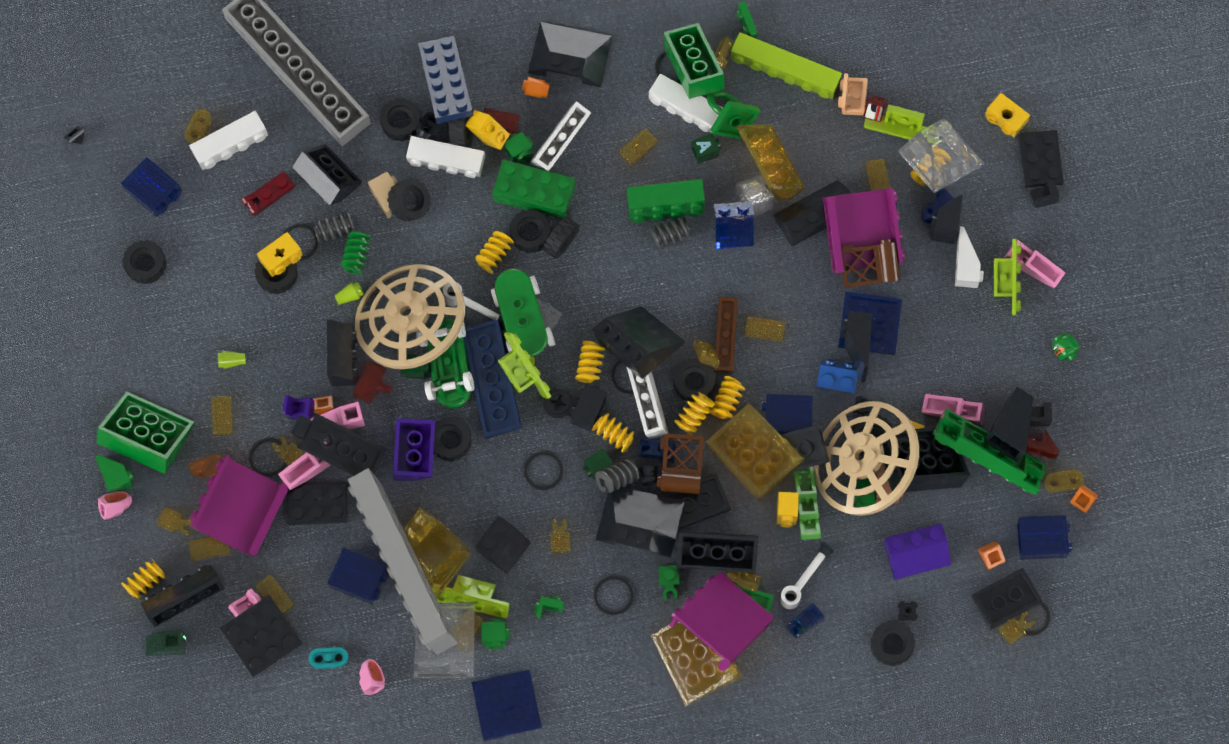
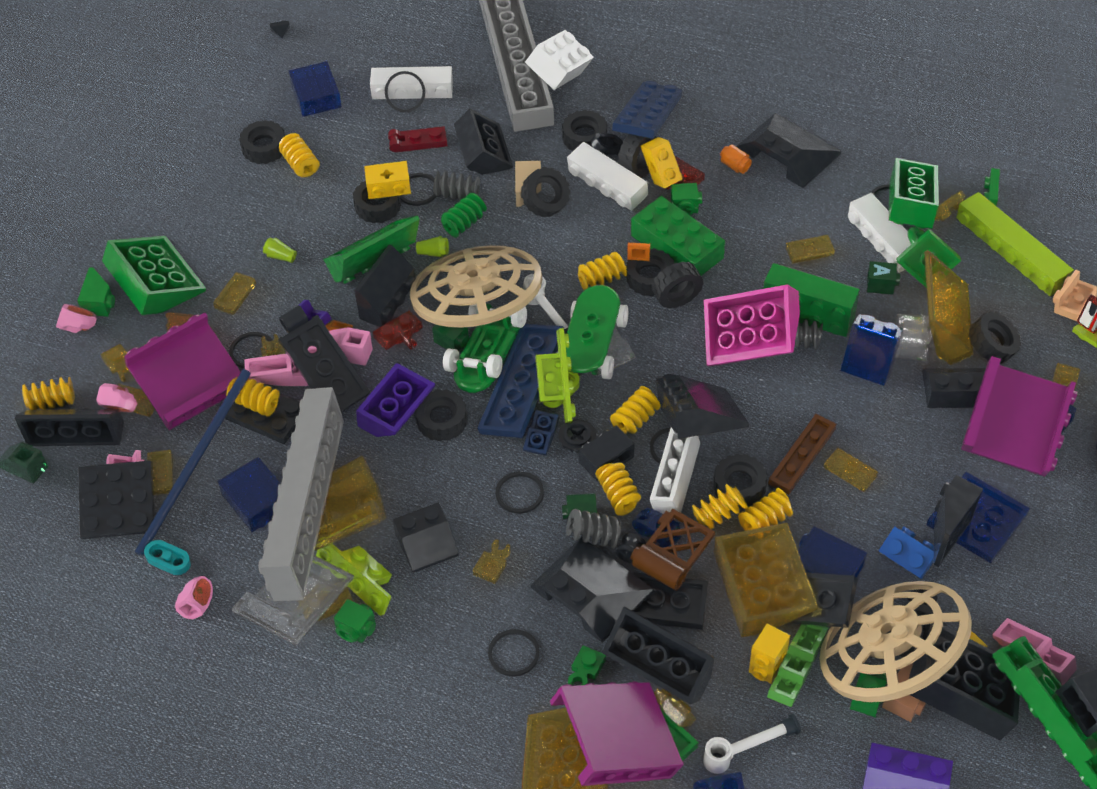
camera: 30 degrees right, 20 degrees down
clear yellow plate [184,109,212,144] -> none
clear blue plate [472,670,542,741] -> none
white brick [529,101,591,171] -> none
green bracket [534,596,565,620] -> none
clear yellow plate [693,340,720,368] -> none
reddish brown piece [841,239,901,288] -> none
none -> bright pink rock [96,383,138,412]
none -> dark blue piece [134,369,251,557]
none -> yellow piece [227,377,280,417]
none -> yellow piece [279,133,320,177]
none -> green slope [324,215,420,284]
none -> black piece [385,71,426,112]
none -> dark blue slope [523,410,559,456]
none -> white brick [525,30,594,90]
none -> orange slope [627,242,650,261]
none -> dark pink slope [704,284,800,366]
none -> black tyre [969,312,1021,364]

